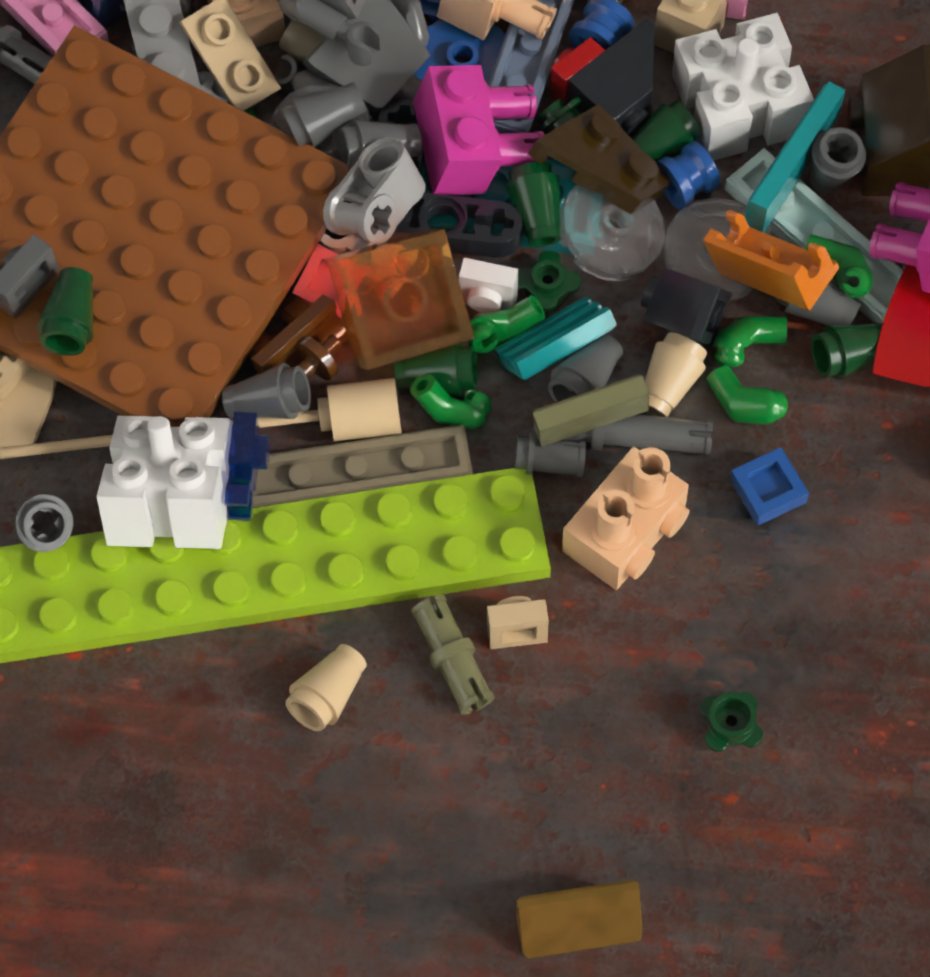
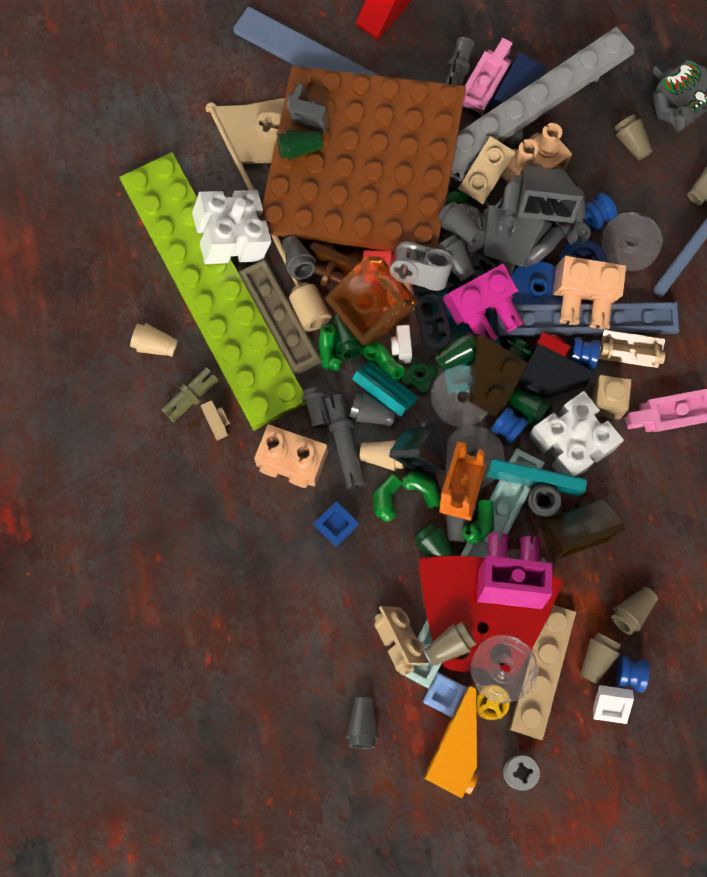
camera: 70 degrees right, 10 degrees up
dark grey cone [15,494,73,552] -> none
clear blue plate [224,412,270,521] -> none
pearl gold slope [516,879,643,959] -> none
olive tile [533,375,649,447] -> none
dark green plate [700,692,763,752] -> none

